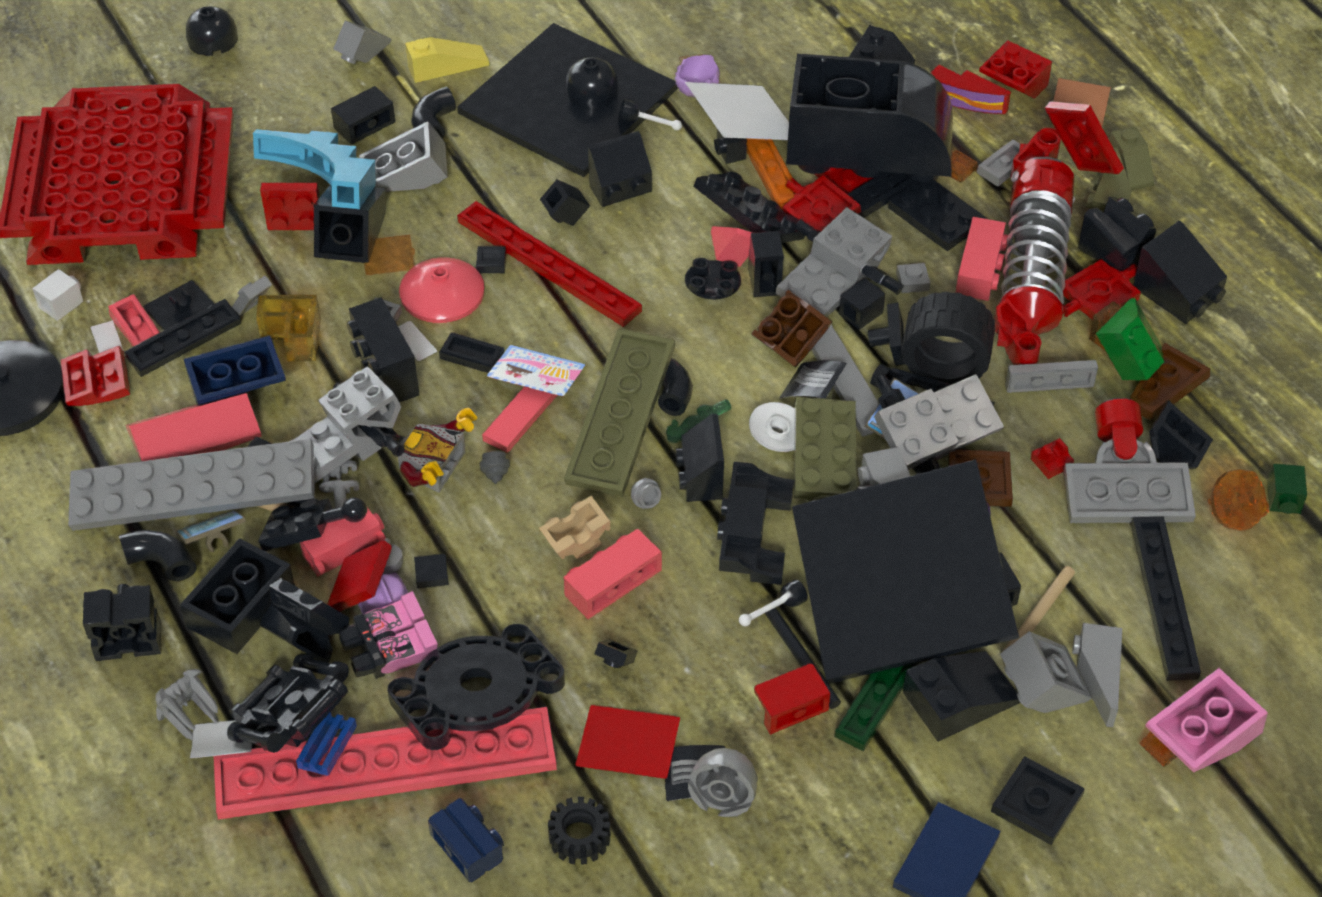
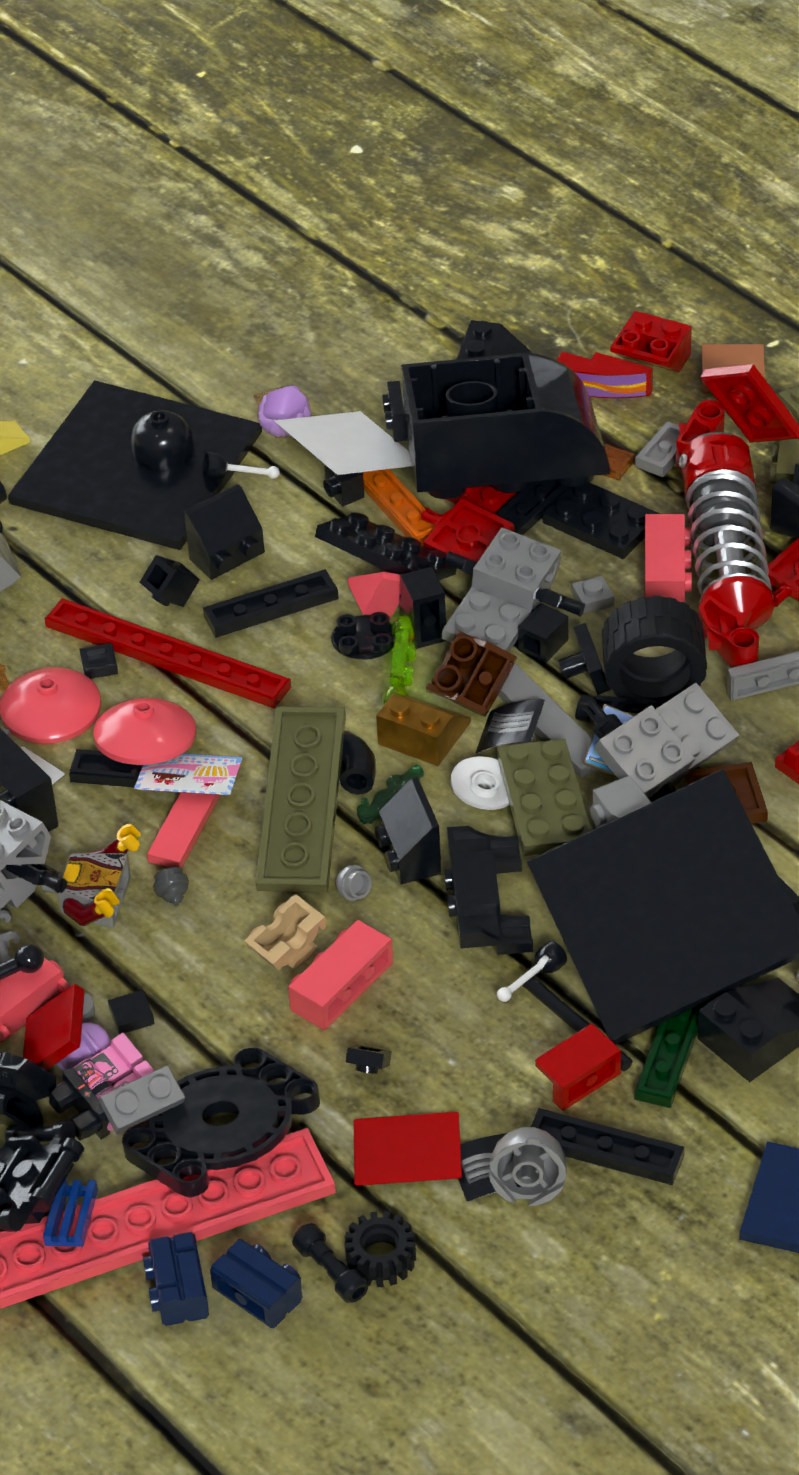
camera: 10 degrees left, 5 degrees down
none -> coral dish [93,698,196,765]
none -> light grey plate [99,1065,185,1134]
none -> dark blue brick [143,1232,209,1326]
none -> black plate [203,569,339,638]
none -> black piece [292,1223,369,1303]
none -> pearl gold slope [376,694,471,766]
none -> black plate [382,381,407,442]
none -> clear neon green plate [382,615,416,705]
none -> black plate [531,1108,685,1185]

